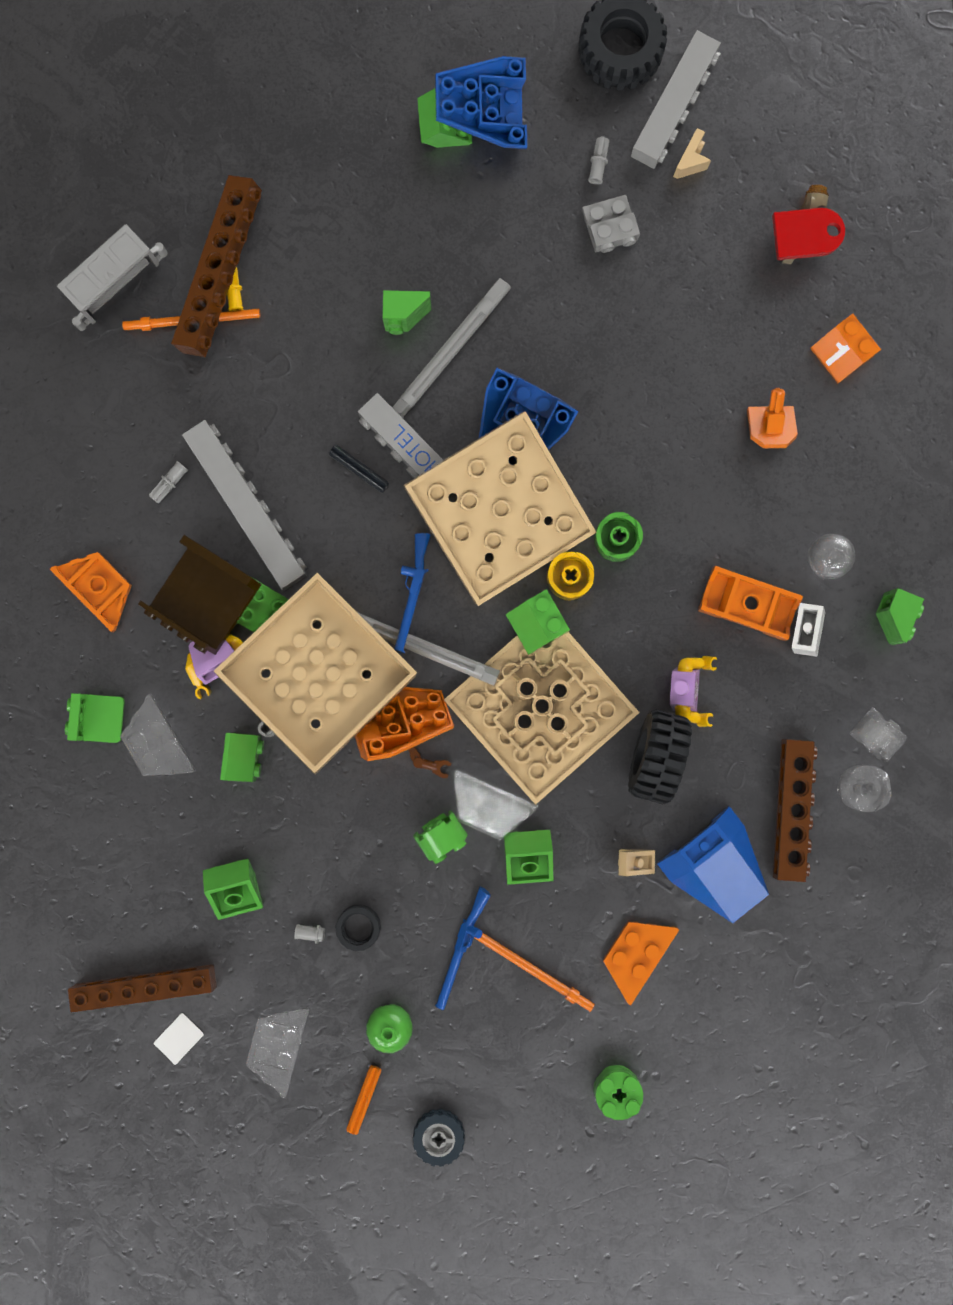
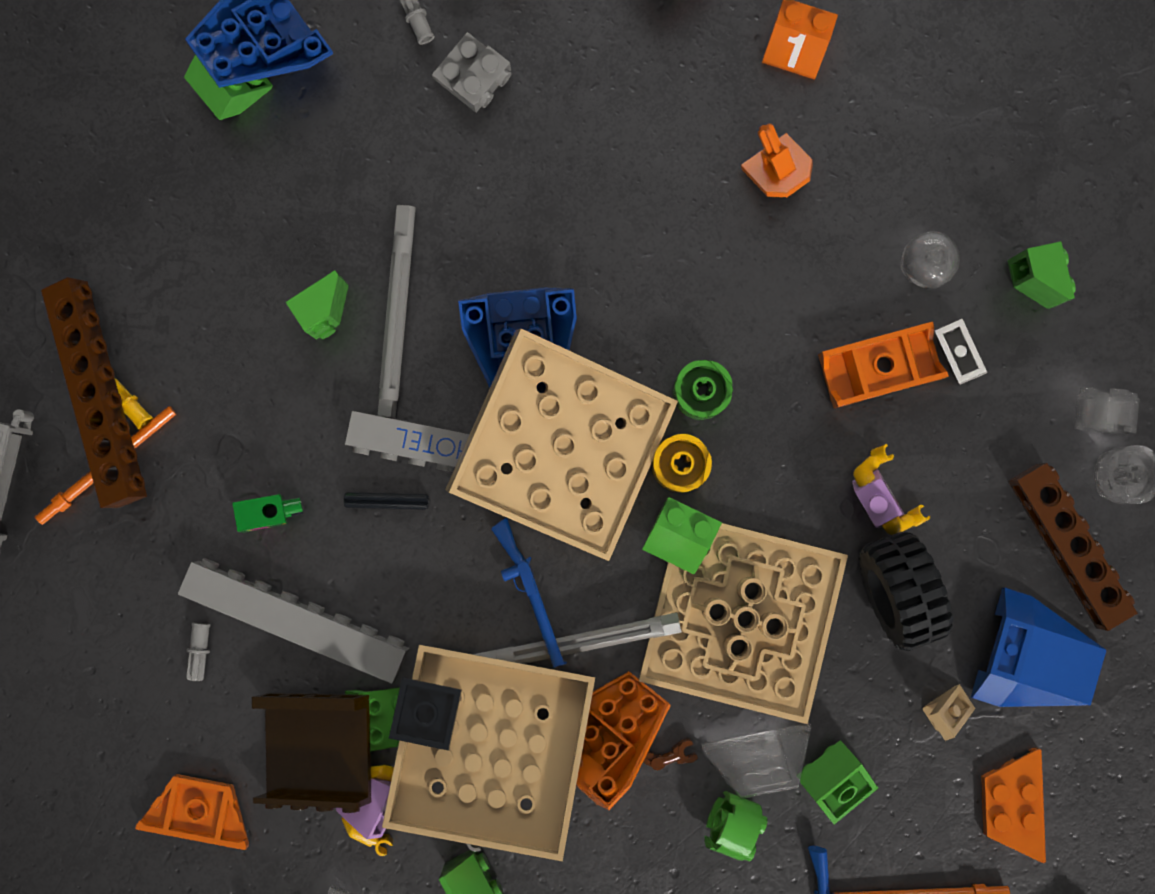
camera: 35 degrees left, 0 degrees up
none -> green torso [232,494,303,533]
none -> black tile [389,677,462,751]

